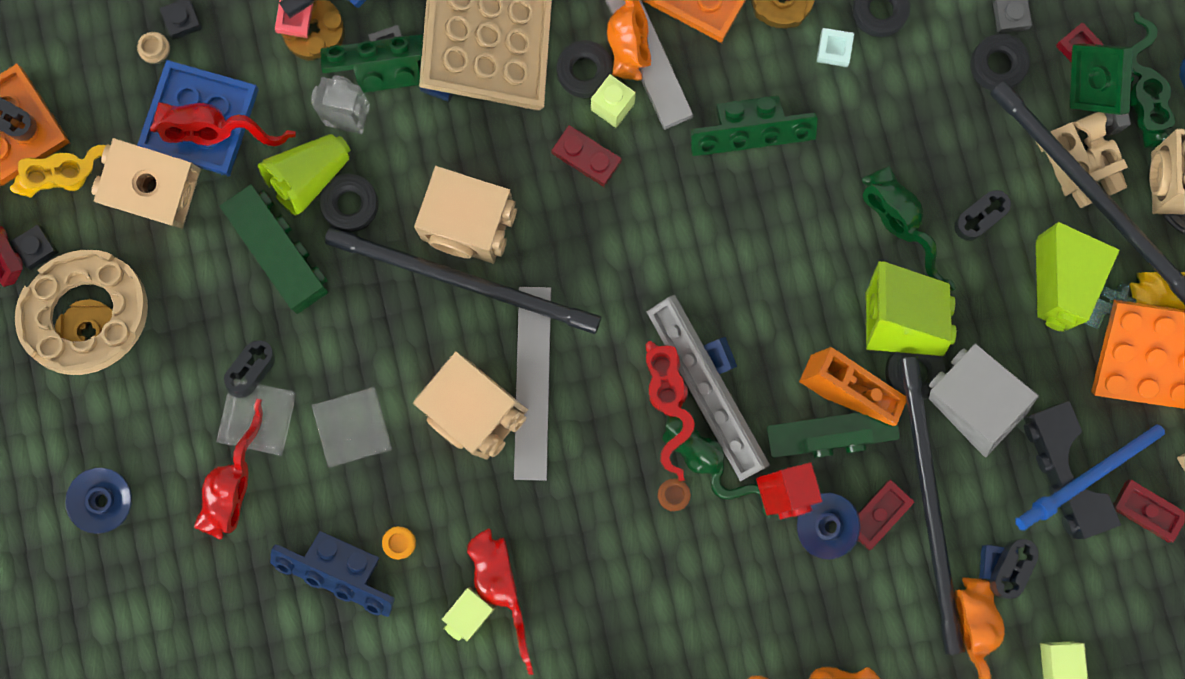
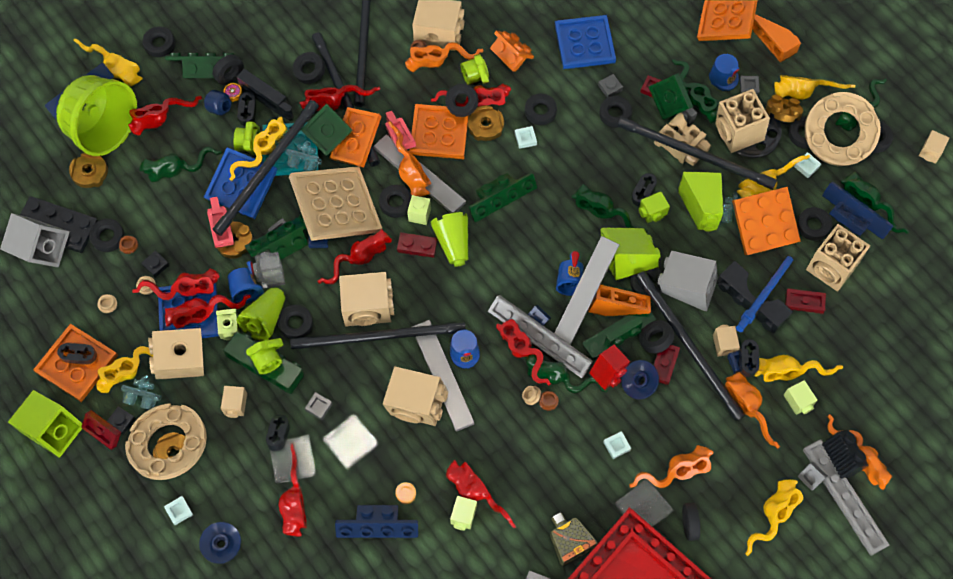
camera: 25 degrees left, 15 degrees down
none -> tan plate [98,294,117,313]
none -> clear light blue hips [121,376,162,410]
none -> red animal [132,268,220,300]
none -> light aqua plate [164,496,193,525]
none -> yellowish green brick [216,309,240,340]
none -> tan brick [221,386,247,418]
none -> blue hat [227,261,264,304]
none -> lime piece [246,338,283,374]
none -> plate [304,392,333,420]
none -> red animal [317,229,392,284]
none -> lime cone [431,212,468,267]
none -> blue hat [450,330,480,368]
none -> tan plate [522,386,541,405]
none -> light grey tile [554,236,620,345]
none -> blue hat [556,251,584,296]
none -> light aqua plate [603,431,631,459]
none -> lime brick [639,192,670,223]
none -> black tyre [639,320,674,353]
none -> tan brick [713,325,740,357]
none -> yellow animal [754,355,843,382]

